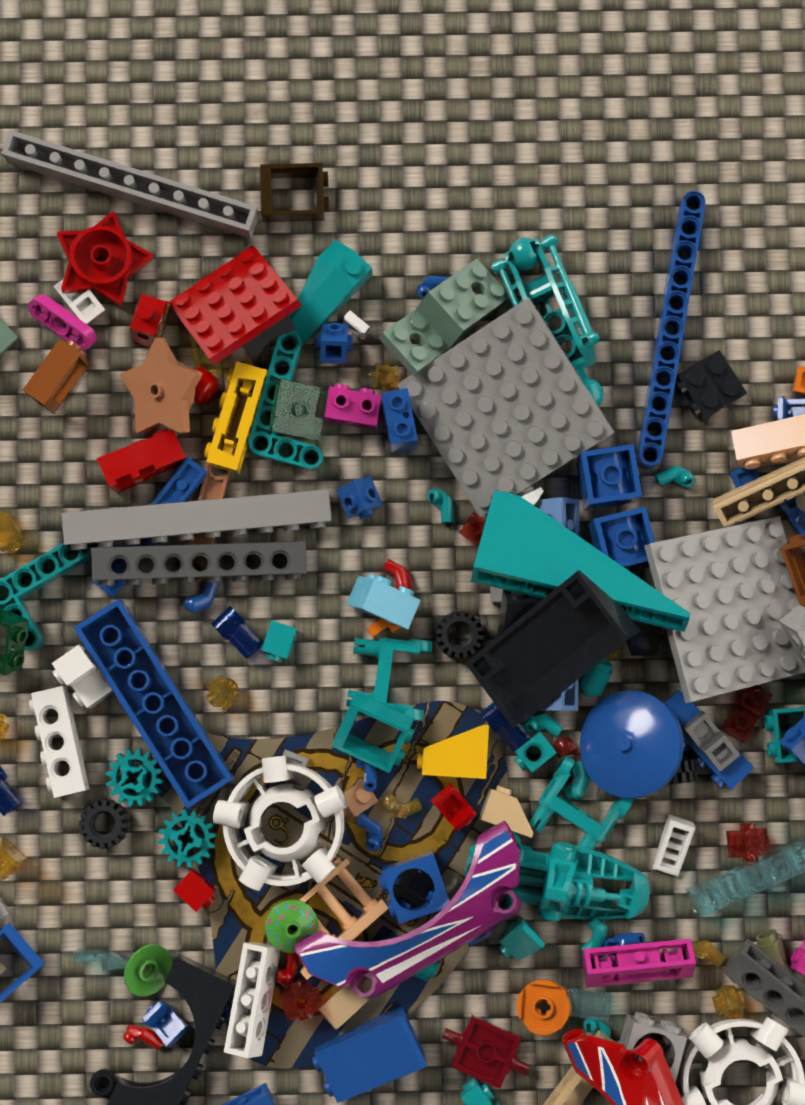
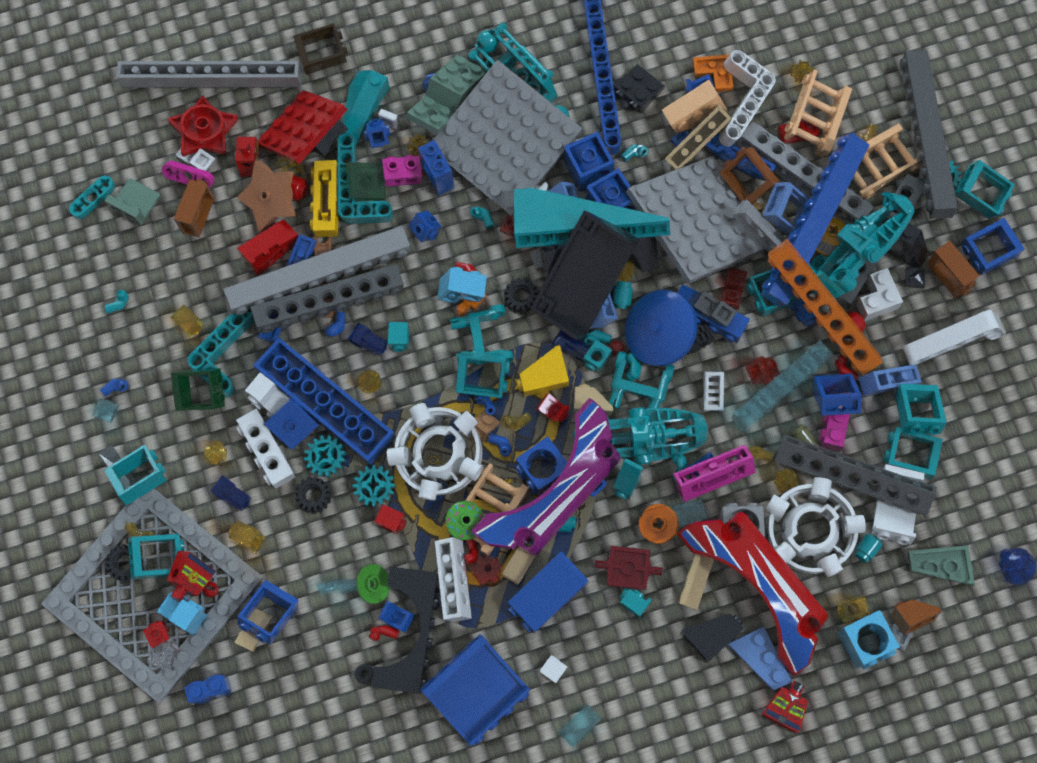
camera: 10 degrees left, 10 degrees down
none -> blue plate [264,397,319,450]

